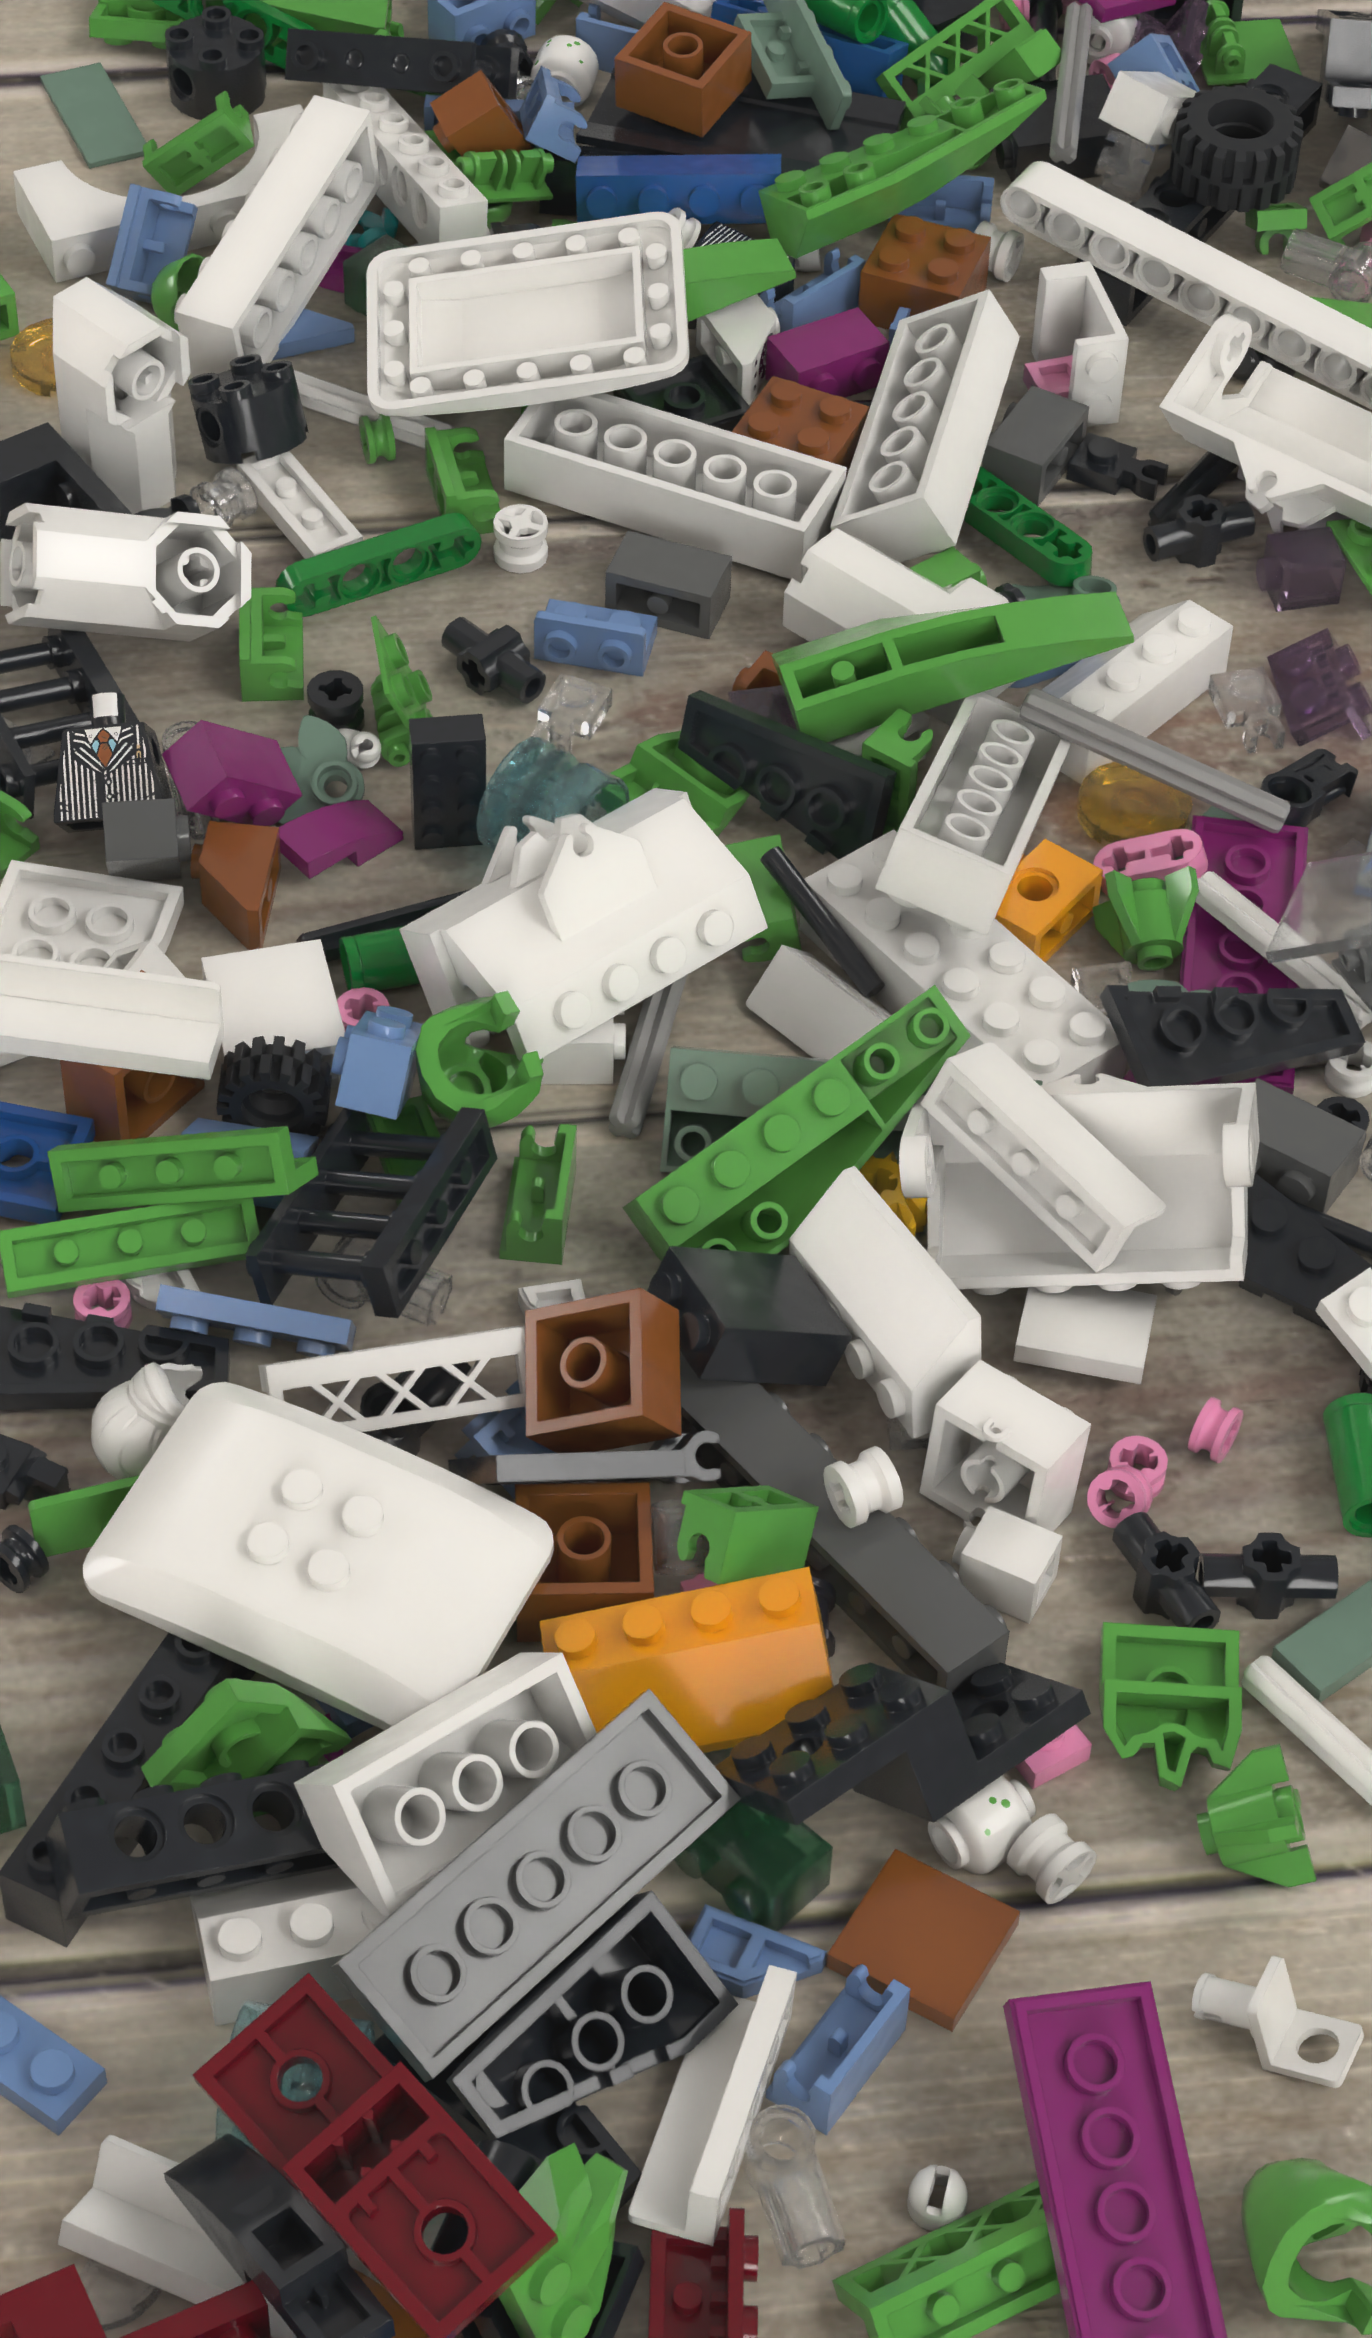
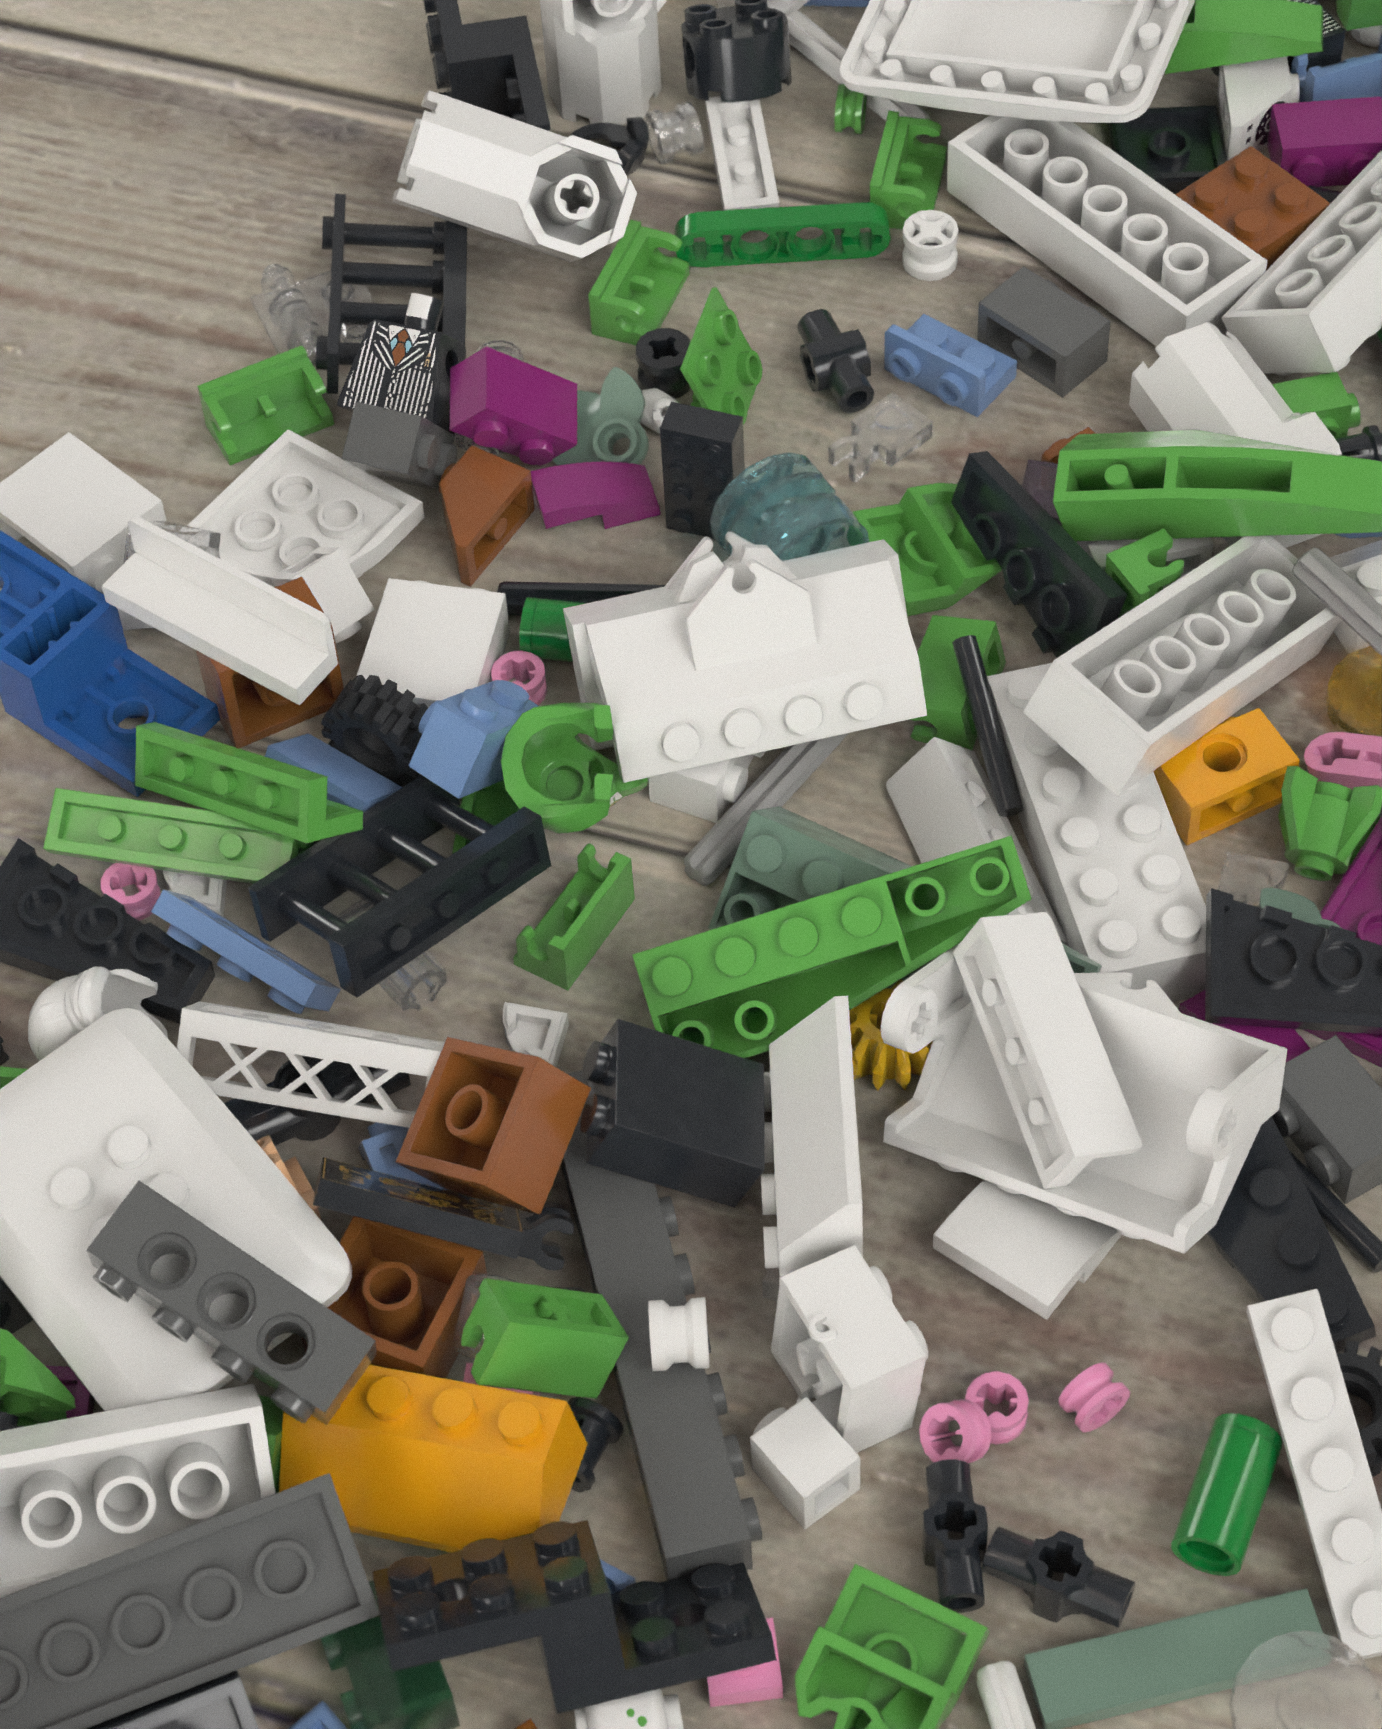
camera: 30 degrees right, 5 degrees up
none -> dark grey brick [87,1180,377,1425]

